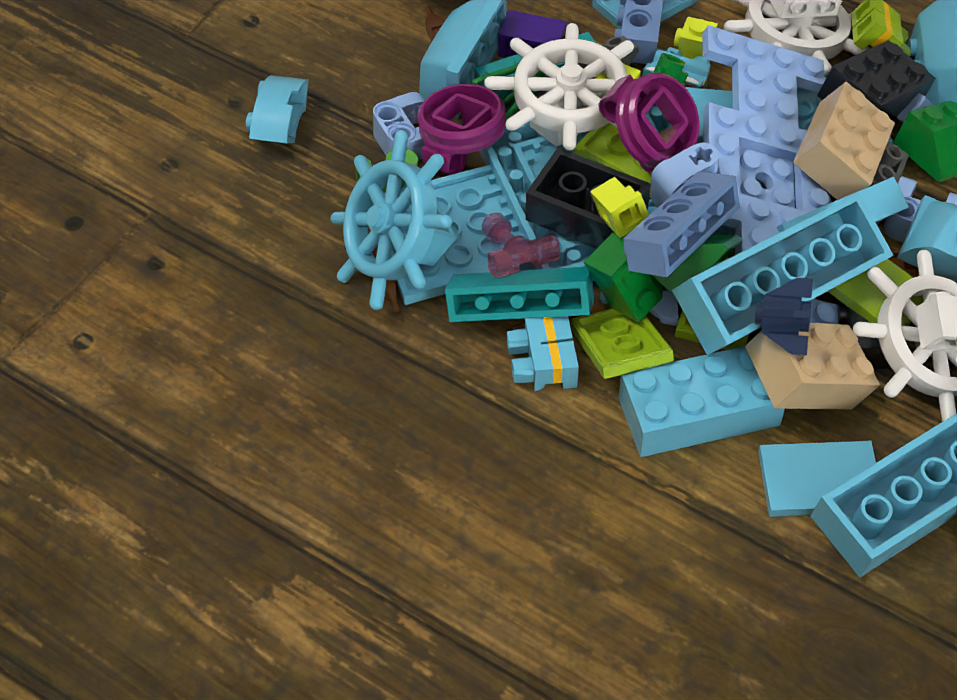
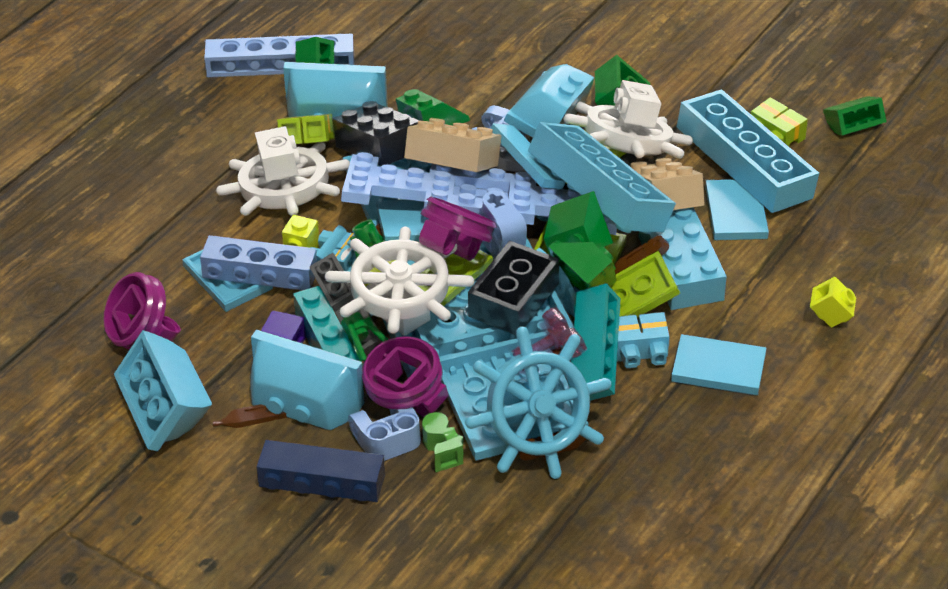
camera: 90 degrees left, 10 degrees down
medium azure brick [246,75,309,143] -> none
neon yellow brick [590,177,649,238] -> none
medium blue brick [623,171,740,277] -> none
dark blue brick [755,278,813,355] -> none
none -> dark blue brick [257,440,385,502]
none -> reddish brown piece [615,236,669,275]
none -> medium azure tile [671,334,766,395]
none -> neon yellow brick [810,277,856,328]

